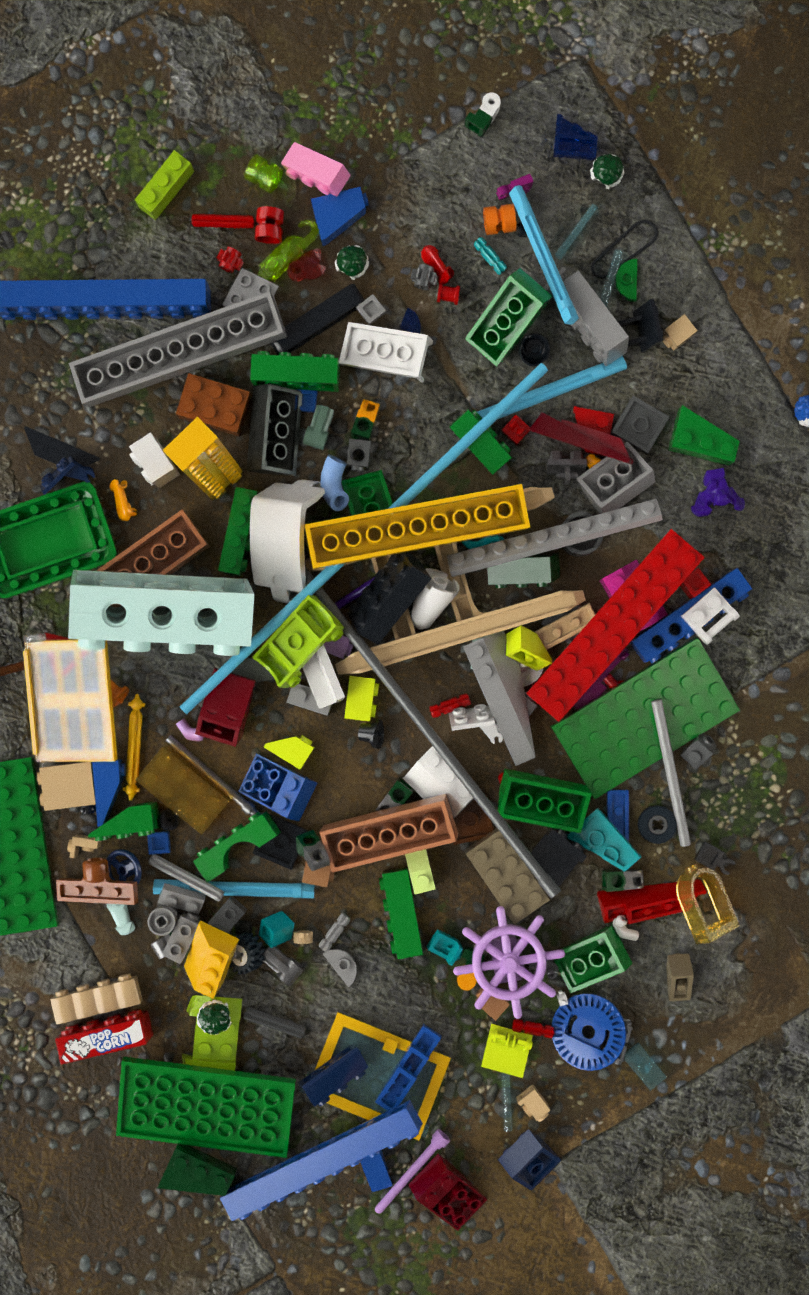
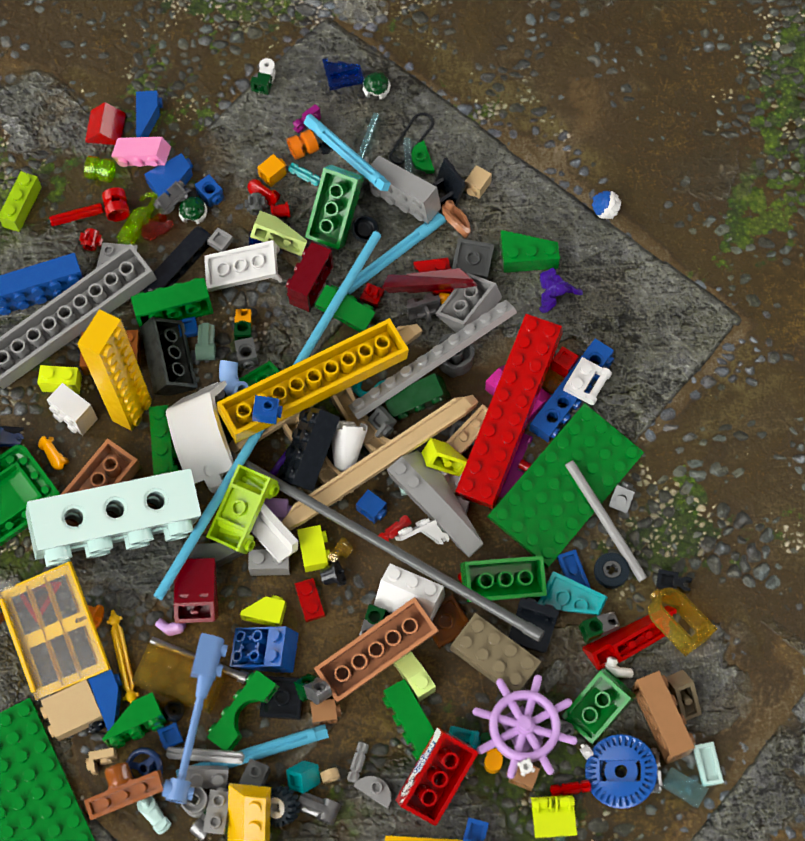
camera: 20 degrees left, 20 degrees down
none -> neon yellow brick [37,365,82,394]
none -> red slope [85,102,126,145]
none -> blue slope [136,90,163,138]
none -> flat silver hinge [153,180,190,215]
none -> medium blue bar [162,633,228,804]
none -> blue brick [195,175,224,208]
none -> yellowish green slope [250,211,307,256]
none -> blue brick [252,395,283,424]
none -> light orange brick [257,154,287,187]
none -> dark red brick [286,242,333,312]
none -> red plate [294,578,325,623]
none -> clear yellow bar [328,537,354,562]
none -> blue brick [356,490,387,524]
none -> dark grey bracket [368,406,397,438]
none -> red brick [395,727,479,826]
none -> nougat arm [442,200,471,238]
none -> white piece [517,758,535,776]
none -> clear orange tile [542,369,564,394]
none -> medium nougat brick [632,671,696,765]
none -> light aqua tile [693,742,724,787]

